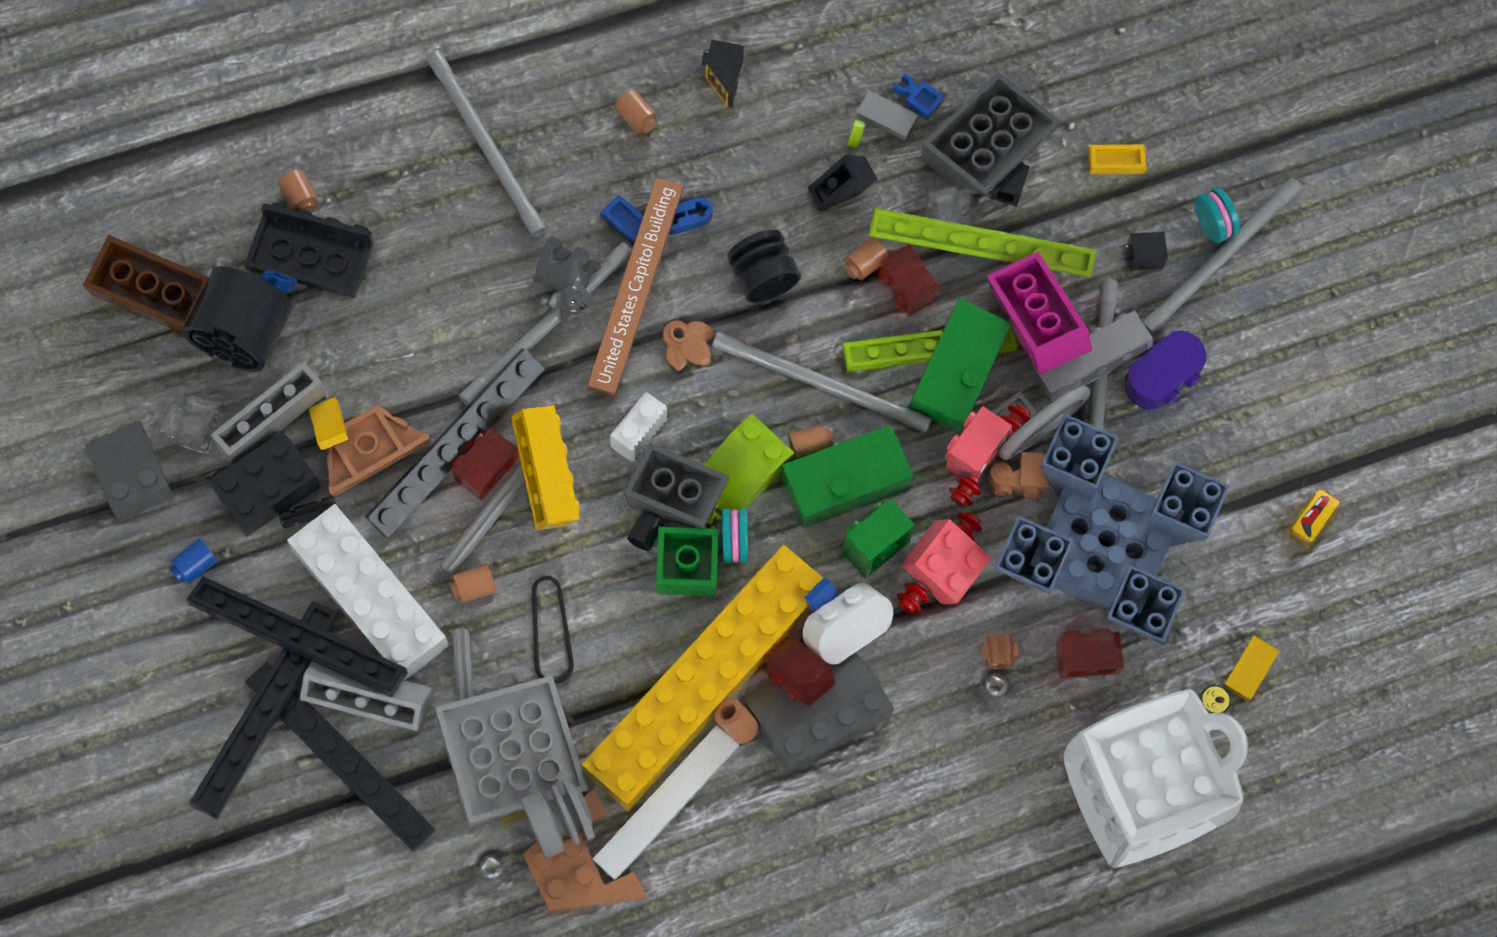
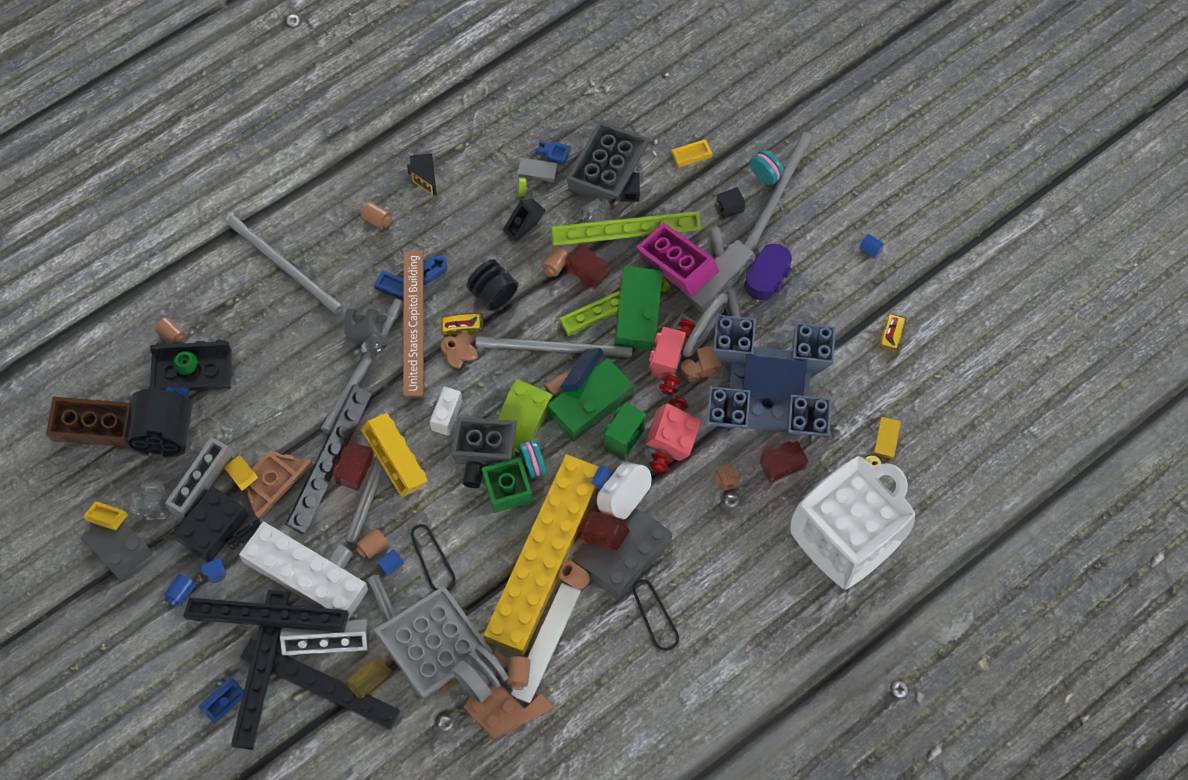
camera: 15 degrees left, 5 degrees down
none -> yellow tile [83,501,128,531]
none -> green plate [173,351,198,375]
none -> blue slope [199,677,244,724]
none -> blue brick [201,558,226,583]
none -> light grey brick [329,544,353,569]
none -> clear yellow tile [346,657,391,699]
none -> blue brick [378,549,404,576]
none -> slope [441,313,483,337]
none -> nougat brick [507,656,531,690]
none -> dark blue tile [560,348,603,392]
none -> black piece [633,580,679,651]
none -> dark blue tile [743,355,807,400]
none -> blue brick [859,234,884,259]

